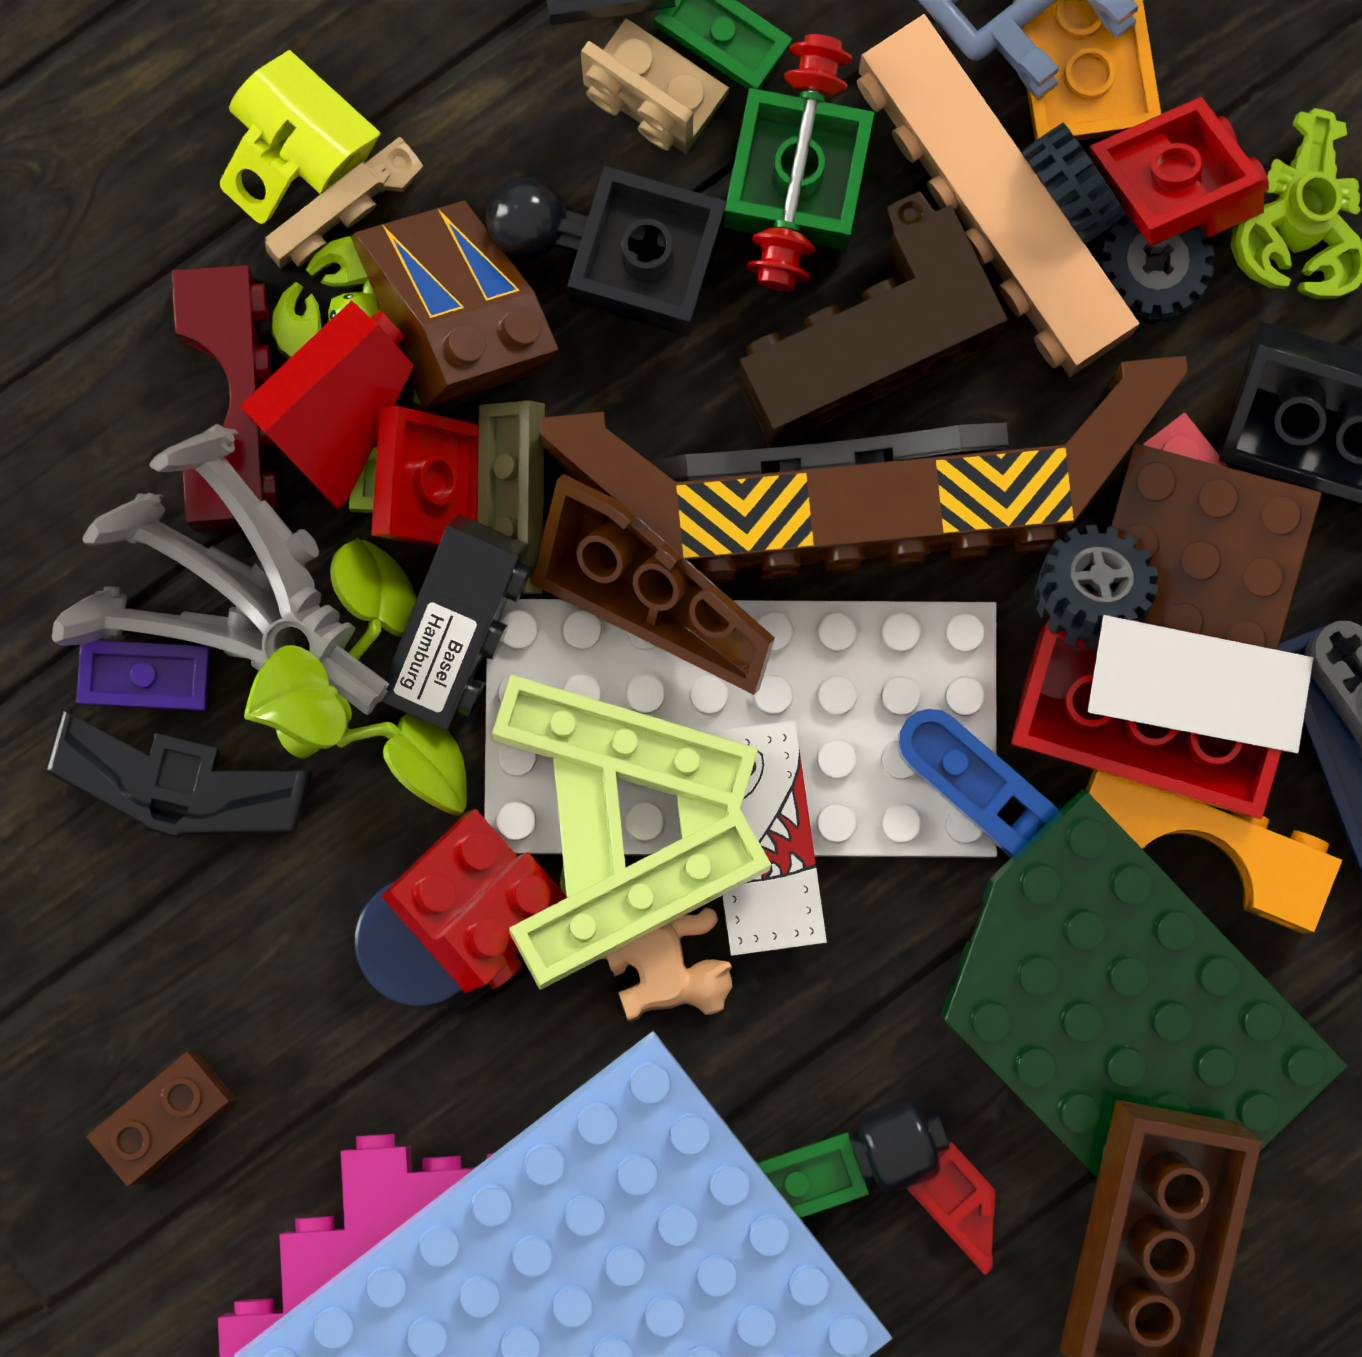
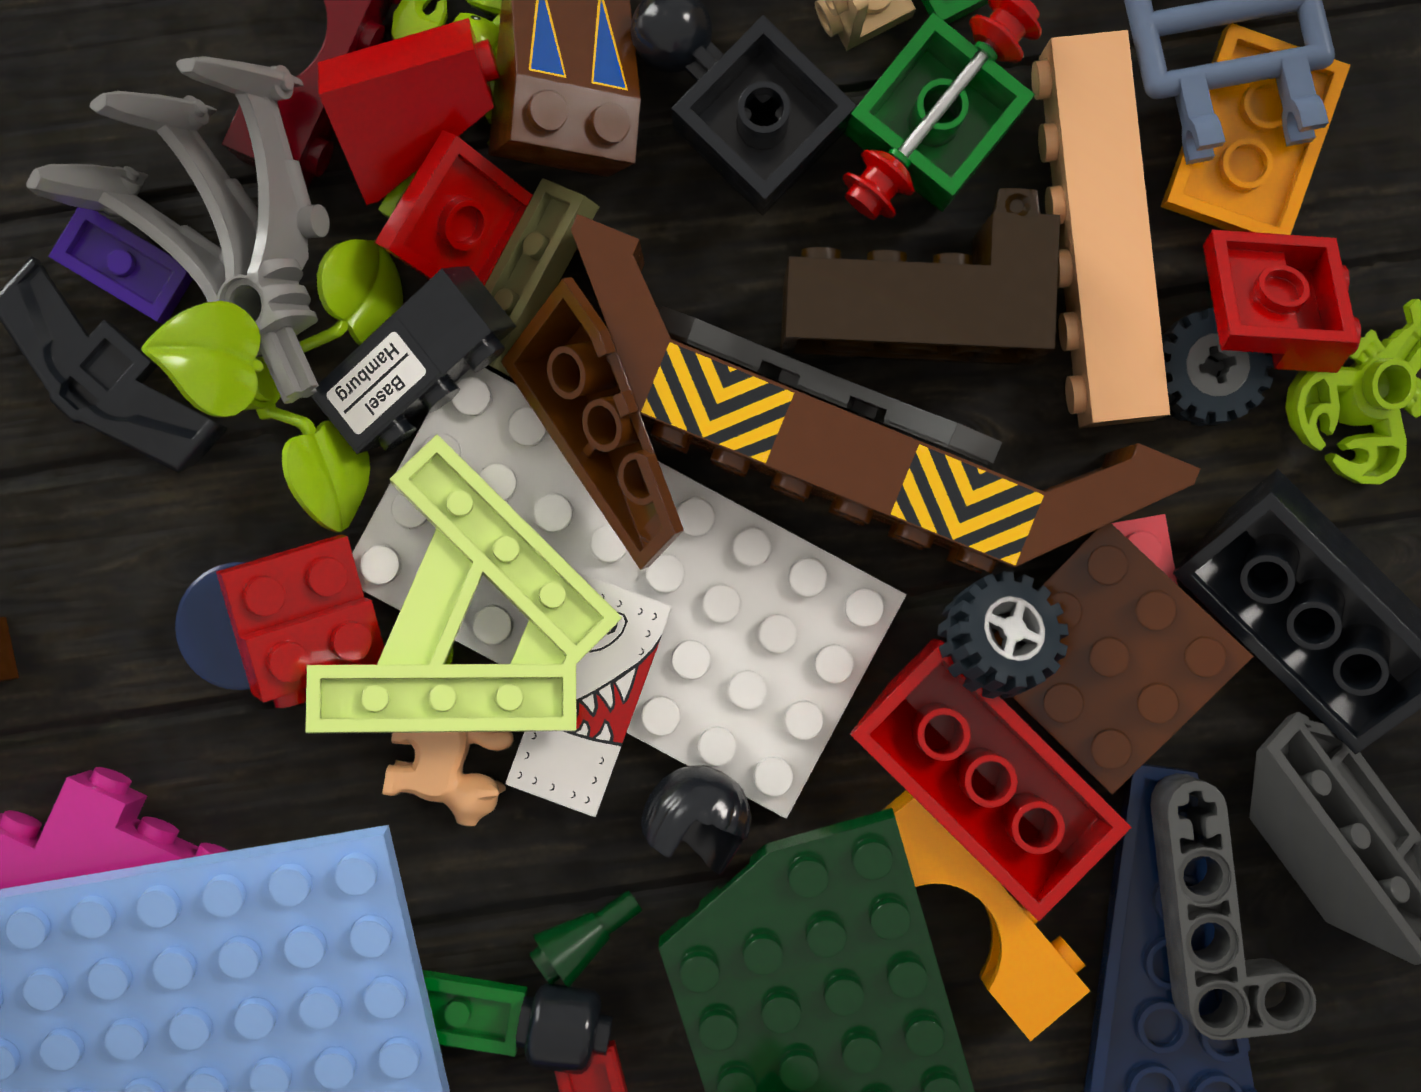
camera: 30 degrees right, 5 degrees up
blue plate [897,709,1059,858] -> none
black wheel [1021,122,1127,244] -> none
white sticker [1088,615,1314,753] -> none
none -> dark green cone [529,890,643,988]
none -> black hair [641,765,752,875]

